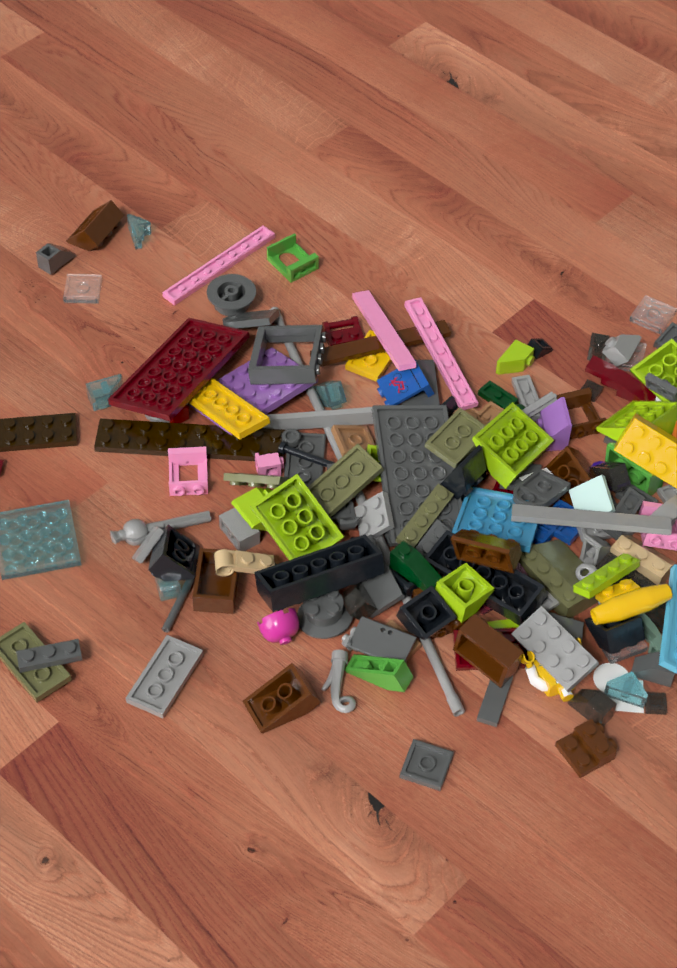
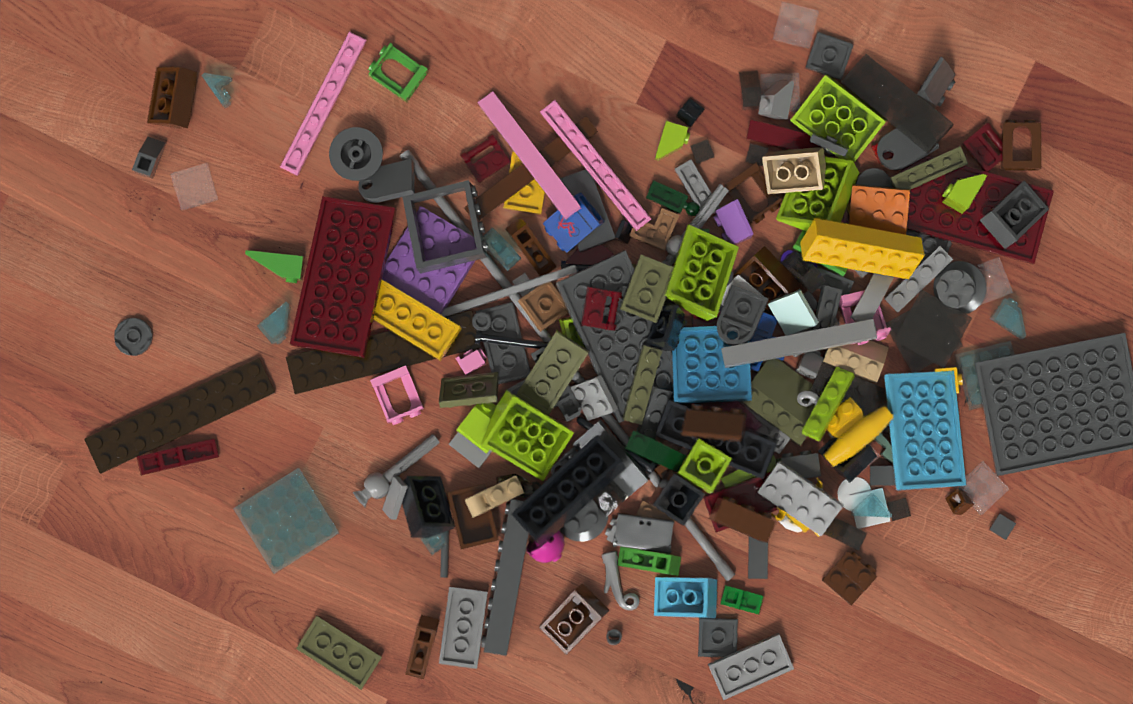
camera: 20 degrees left, 35 degrees up
dark grey plate [16,639,82,673] -> none
none -> bright green slope [245,250,304,283]
none -> reddish brown slope [405,615,440,679]
none -> dark grey brick [481,499,528,656]
none -> reddish brown slope [505,218,557,276]
none -> dark red plate [581,287,622,331]
none -> dark grey hinge [606,629,622,645]
none -> medium azure slope [654,577,717,618]
none -> clear smoke tile [690,139,715,164]
none -> light grey plate [708,633,794,700]
none -> green slope [720,585,765,615]
none -> tan slope [762,147,826,194]

